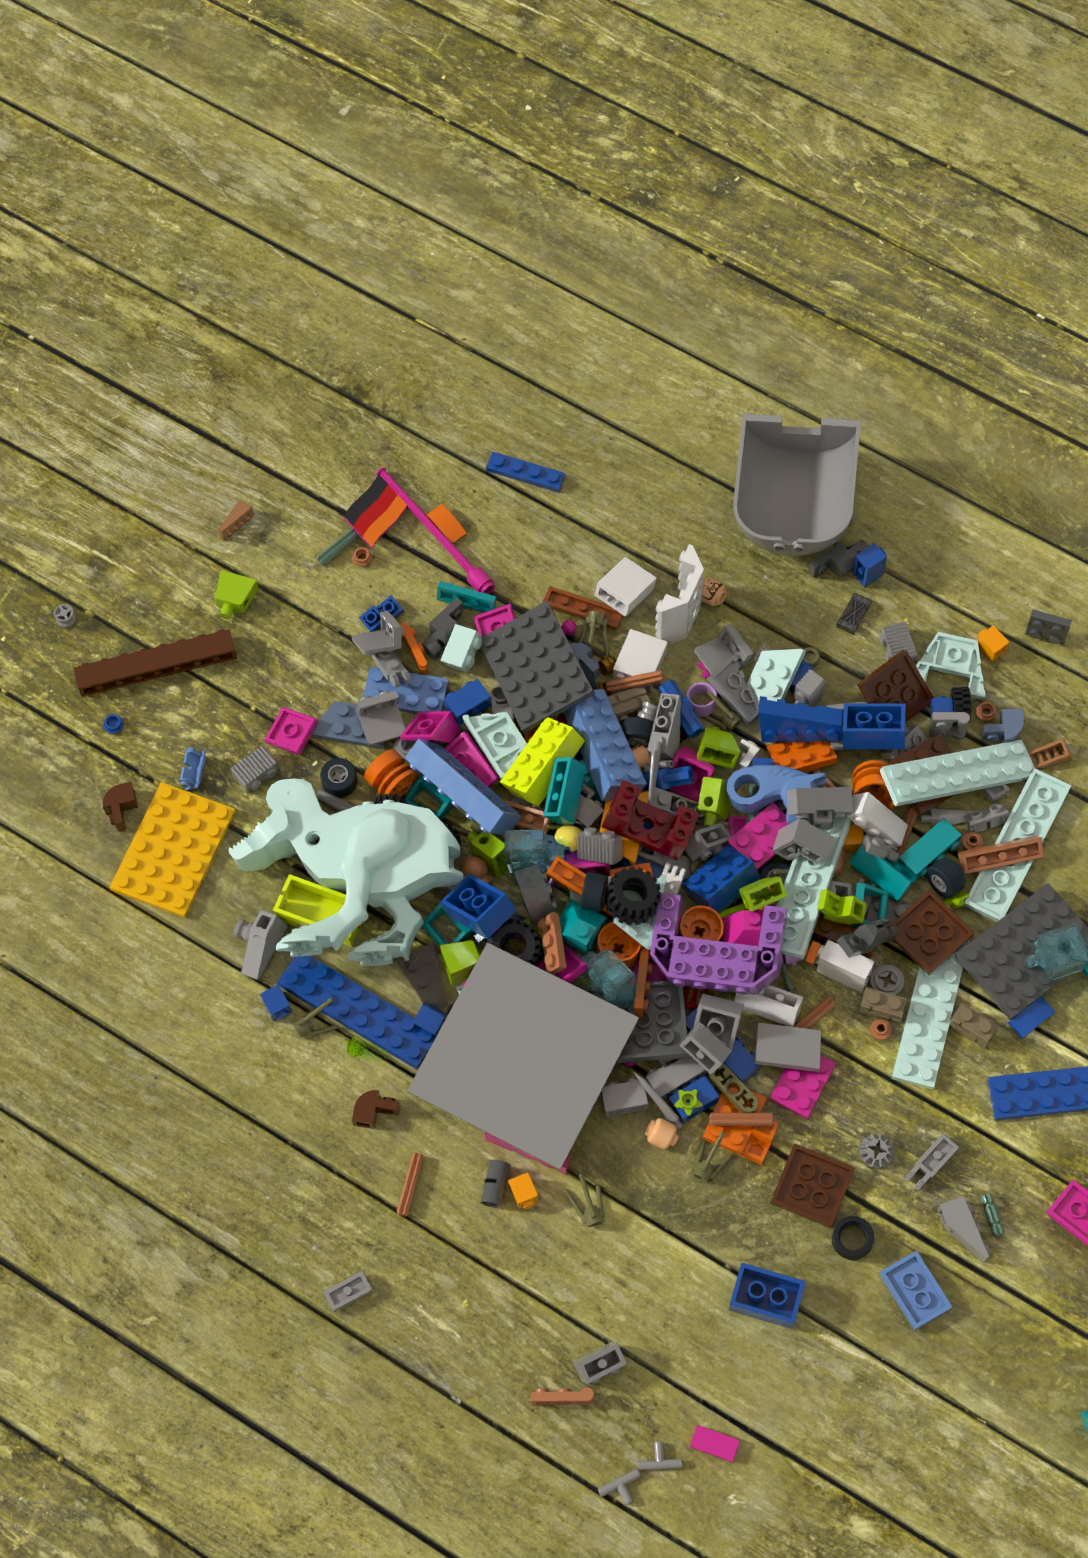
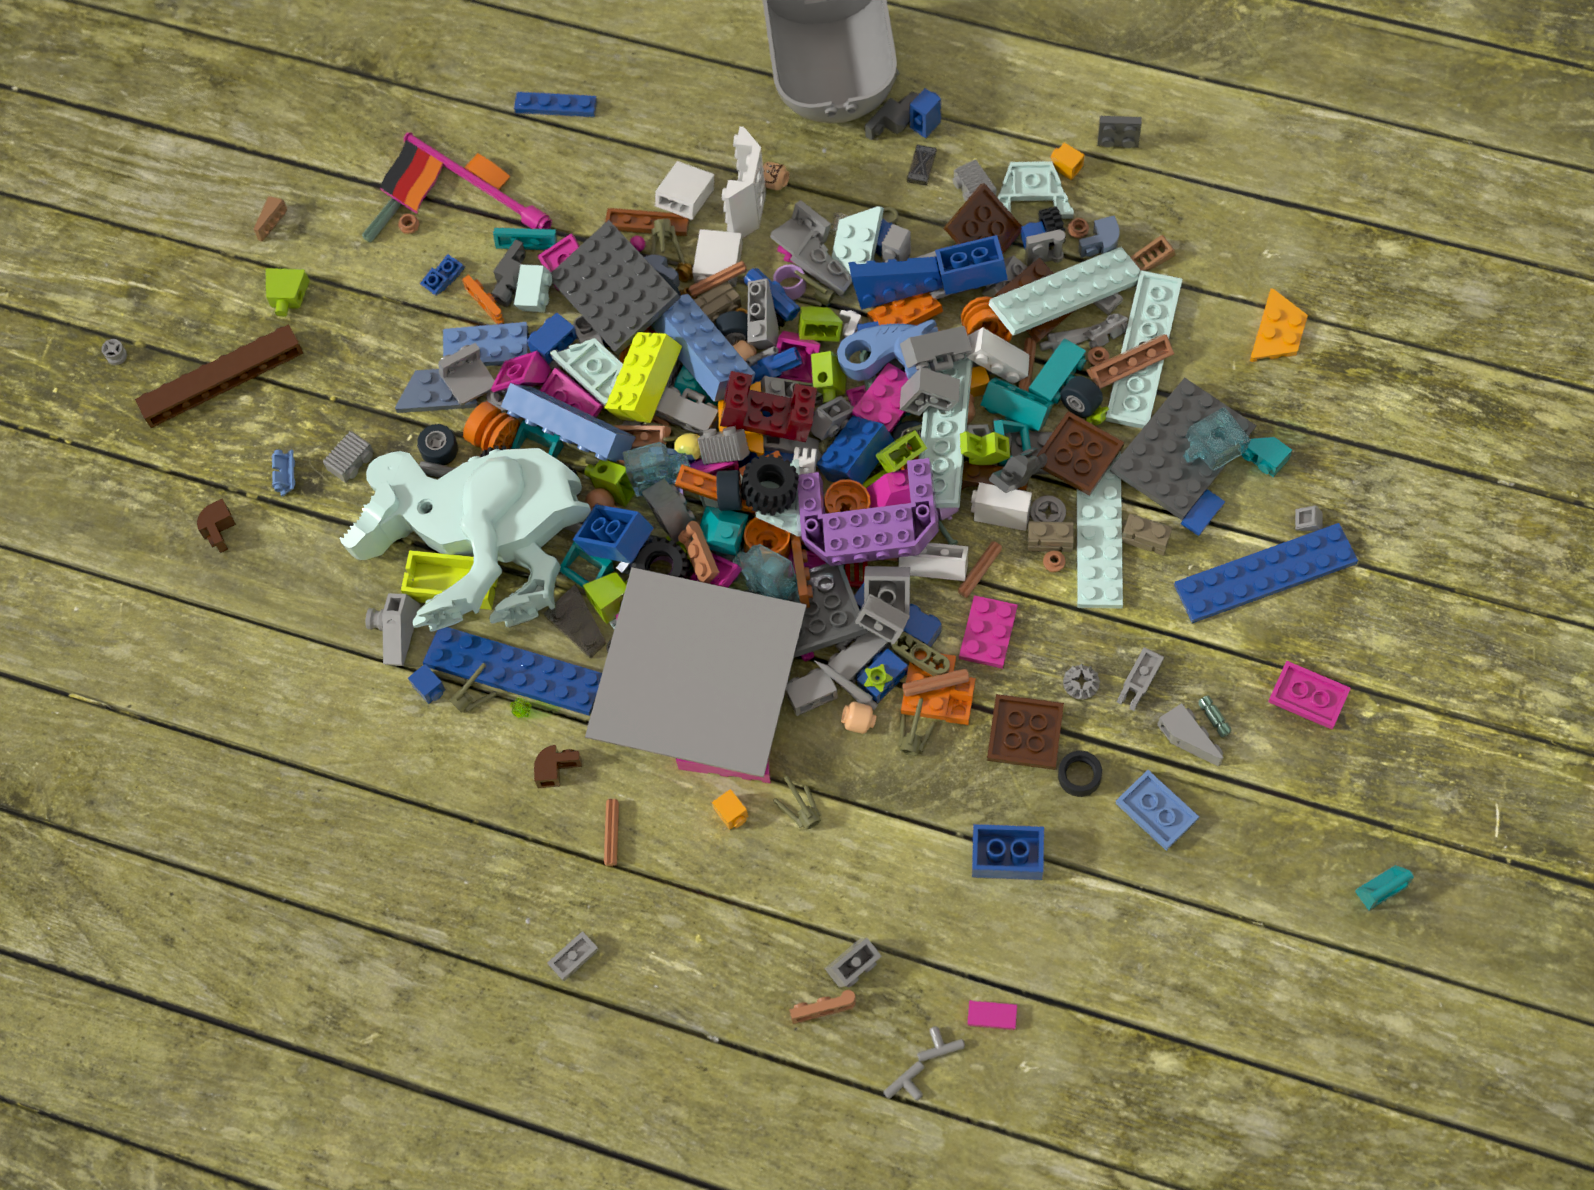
camera: 10 degrees left, 0 degrees up
blue plate [103,714,124,734] -> none
yellow plate [109,782,236,918] -> none
dark pink plate [264,707,318,756] -> none
light grey bracket [352,611,404,655] -> none
light grey hinge [372,651,411,688] -> none
blue brick [413,1001,447,1035] -> none
dark grey pin [480,1160,511,1208] -> none
teal brick [543,757,586,825] -> none
light grey wheel [637,701,658,722] -> none
light grey bar [648,741,661,805] -> none
light grey tile [755,1023,821,1072] -> none
orange plate [805,941,821,965] -> none
light grey plate [862,834,899,861] -> none

